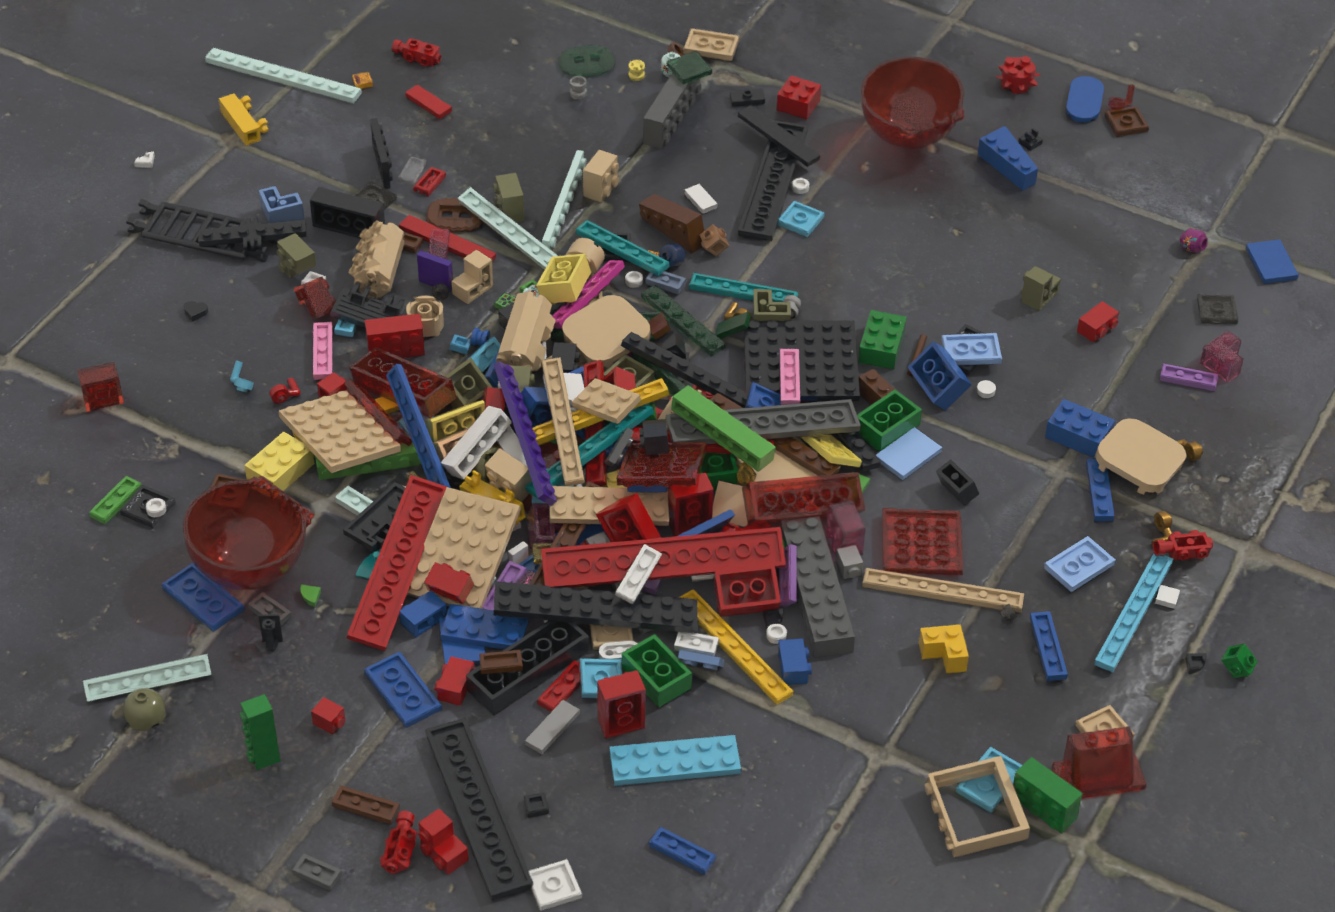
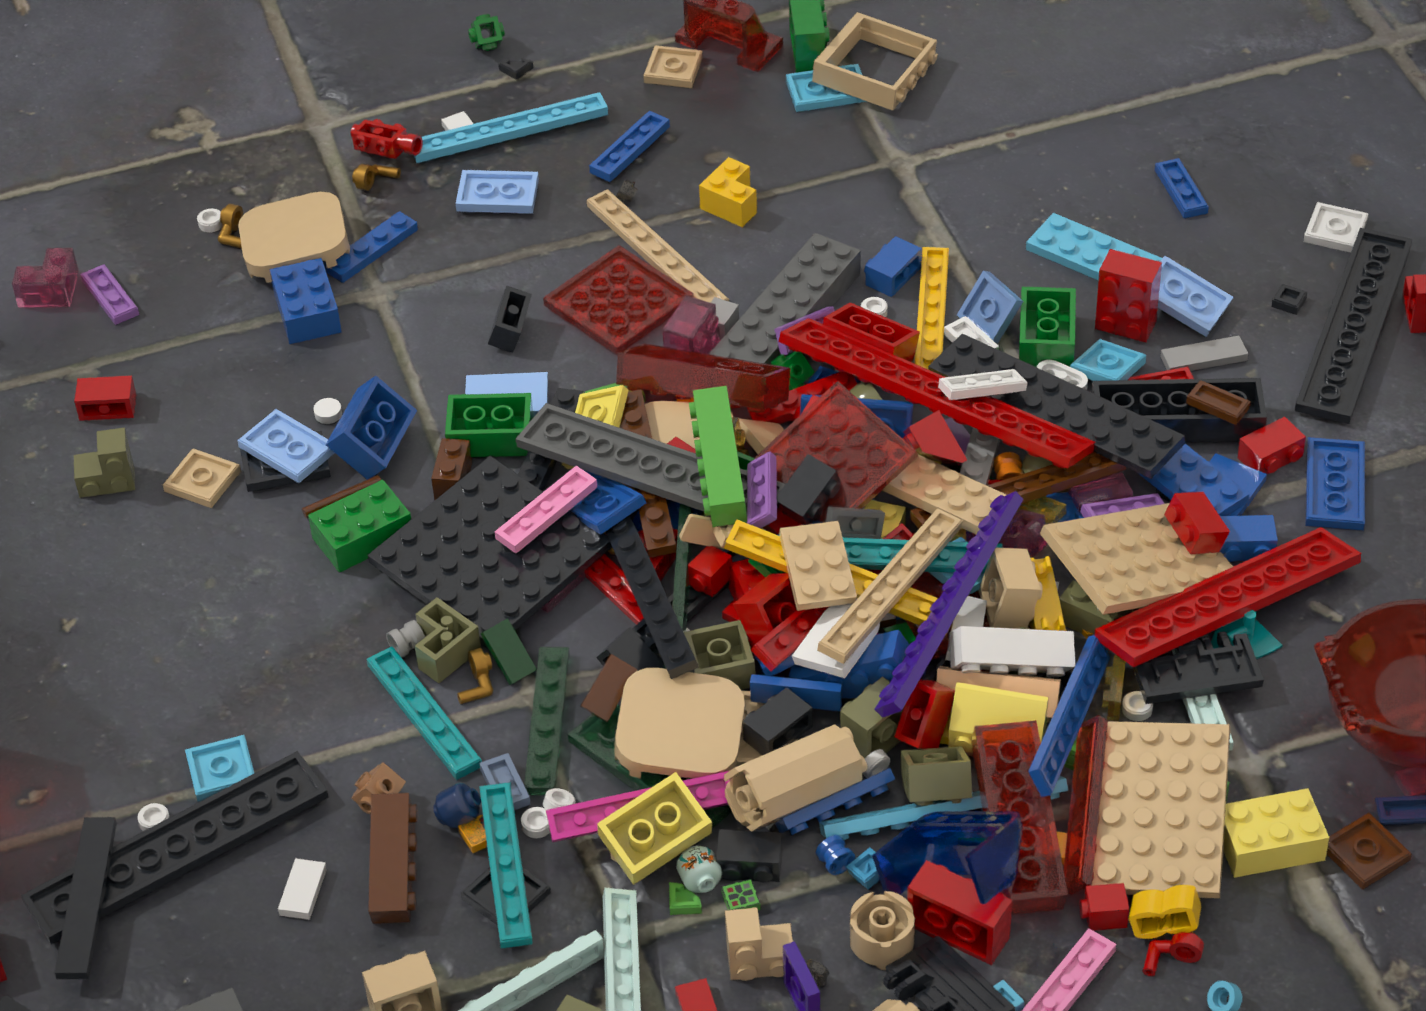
camera: 135 degrees left, 0 degrees up
tan brick [565,238,605,280] -> none
none -> tan tile [163,449,241,508]
none -> white tile [197,209,223,232]
none -> white tile [543,788,575,810]
none -> medium lavender tile [747,452,777,528]
none -> clear blue windscreen [872,811,1023,904]
none -> yellow brick [1129,885,1201,939]
none -> light blue plate [1158,256,1233,337]

